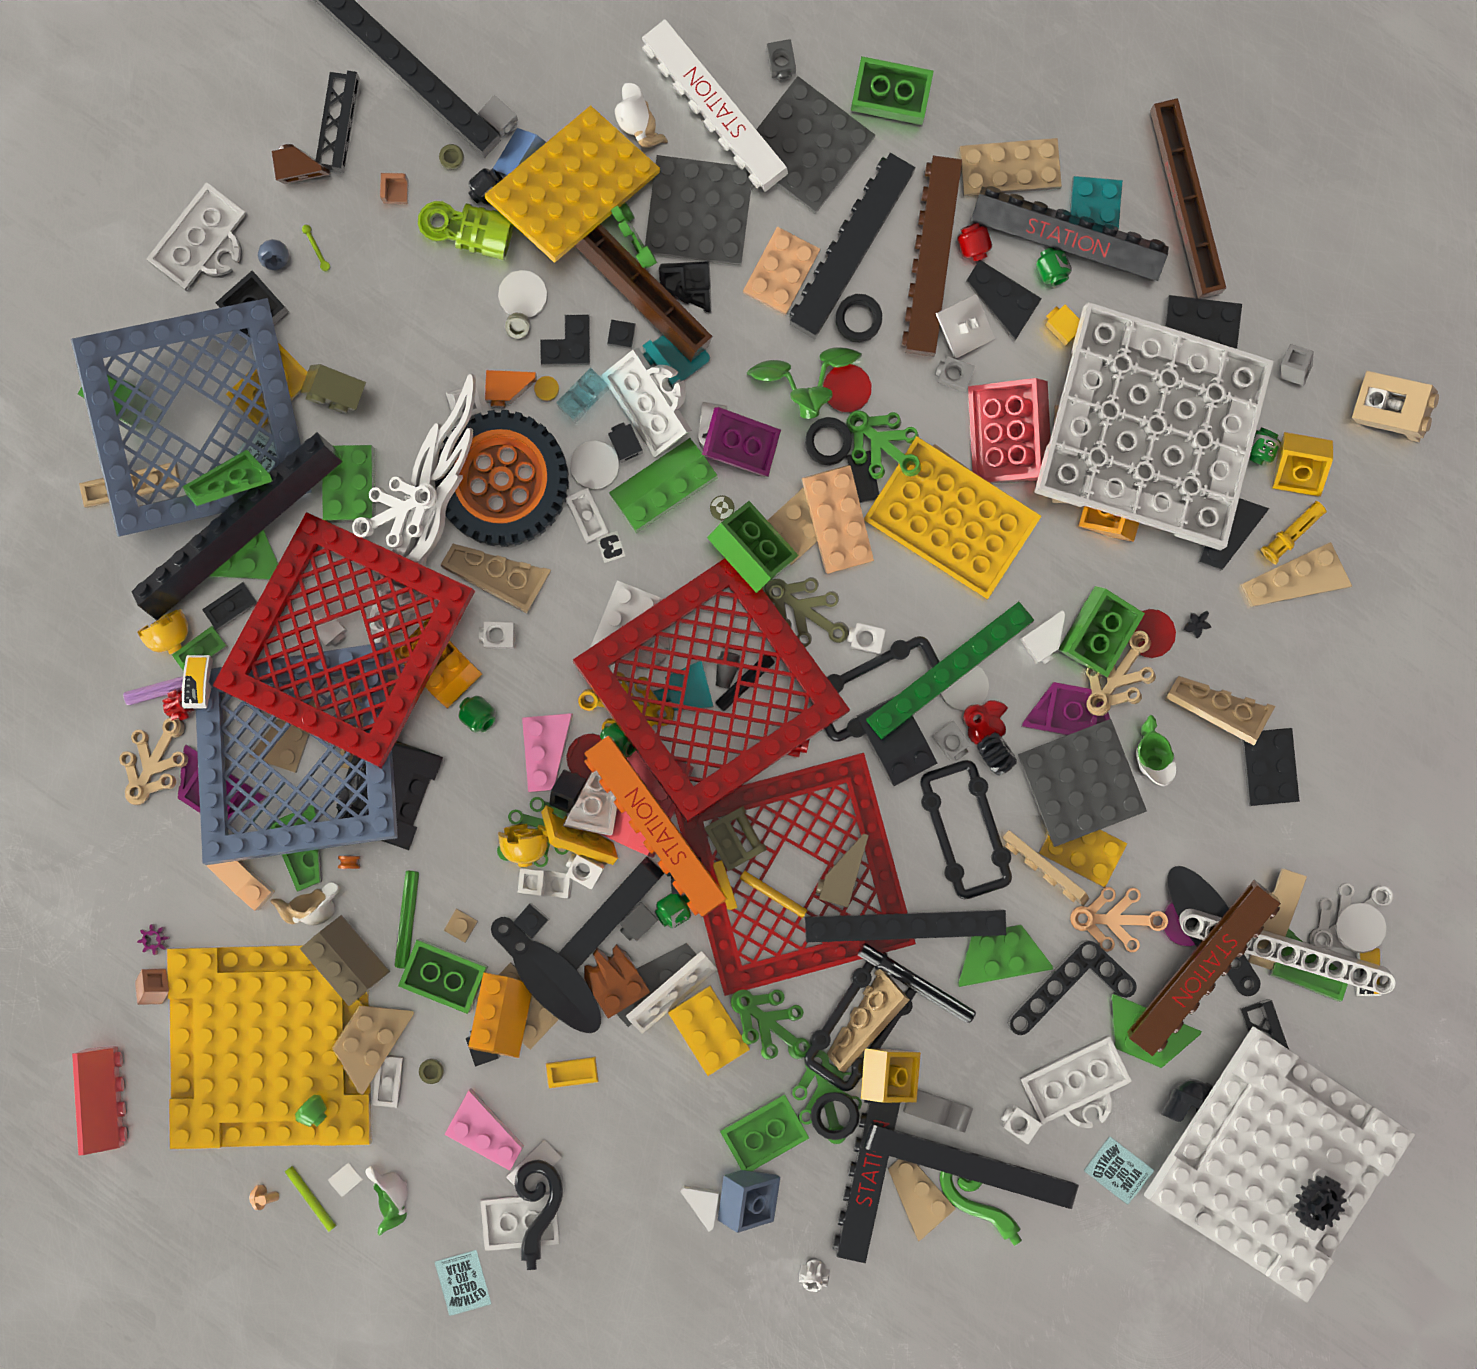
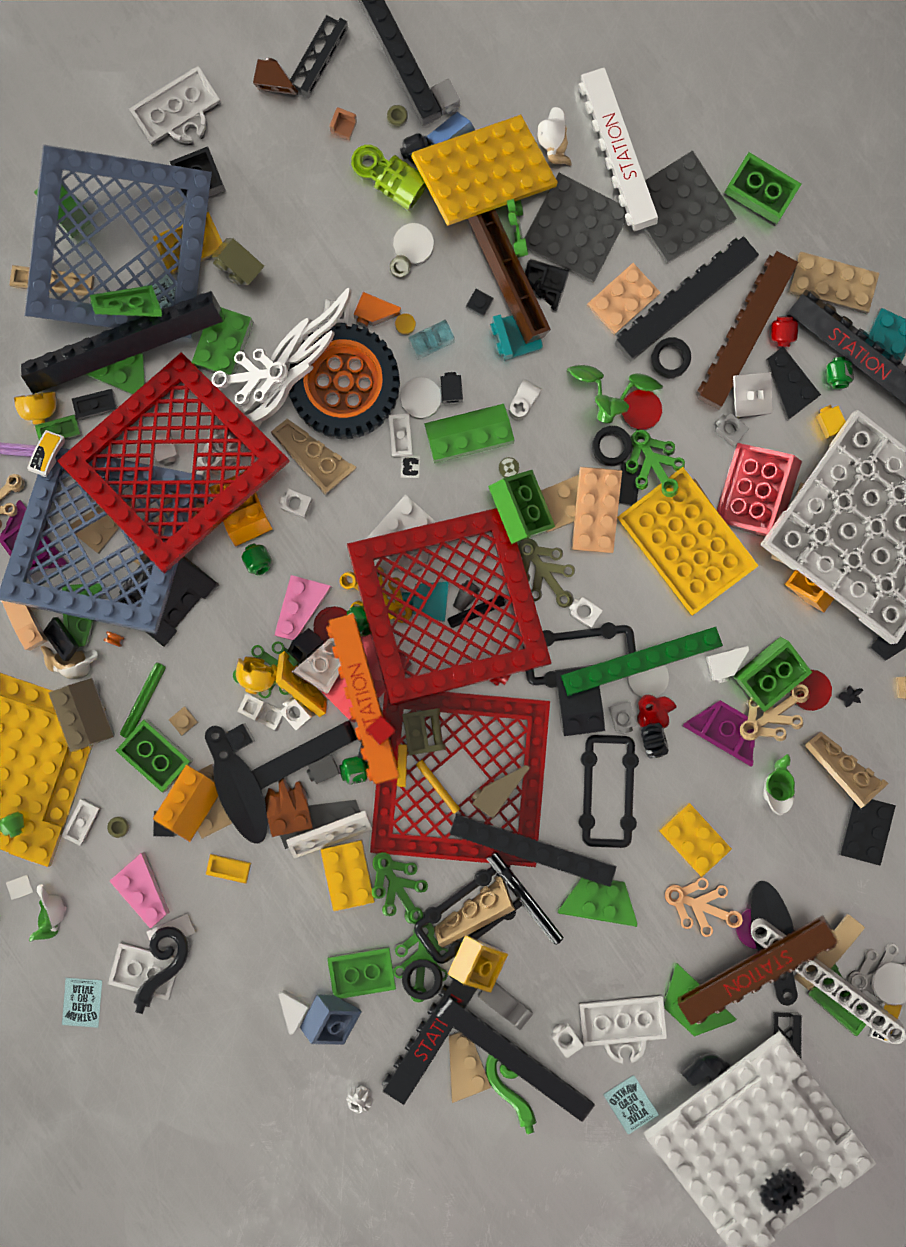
camera: 20 degrees right, 0 degrees up
red gear [162,690,194,721] -> none
sand blue piece [258,239,289,271] -> none
lime hinge [302,224,330,272] -> none
tan wing [332,1006,414,1095] -> none
black plate [540,315,590,365] -> none
white plate [601,348,692,457] -> none
magenta plate [702,407,781,477] -> none
dark grey brick [766,39,796,80] -> none
tan wing [1003,830,1089,906] -> none
black beam [1007,940,1137,1035] -> none
dark grey plate [1018,719,1147,847] -> none
none -> black tile [43,617,79,661]
none -> red tile [365,715,396,745]

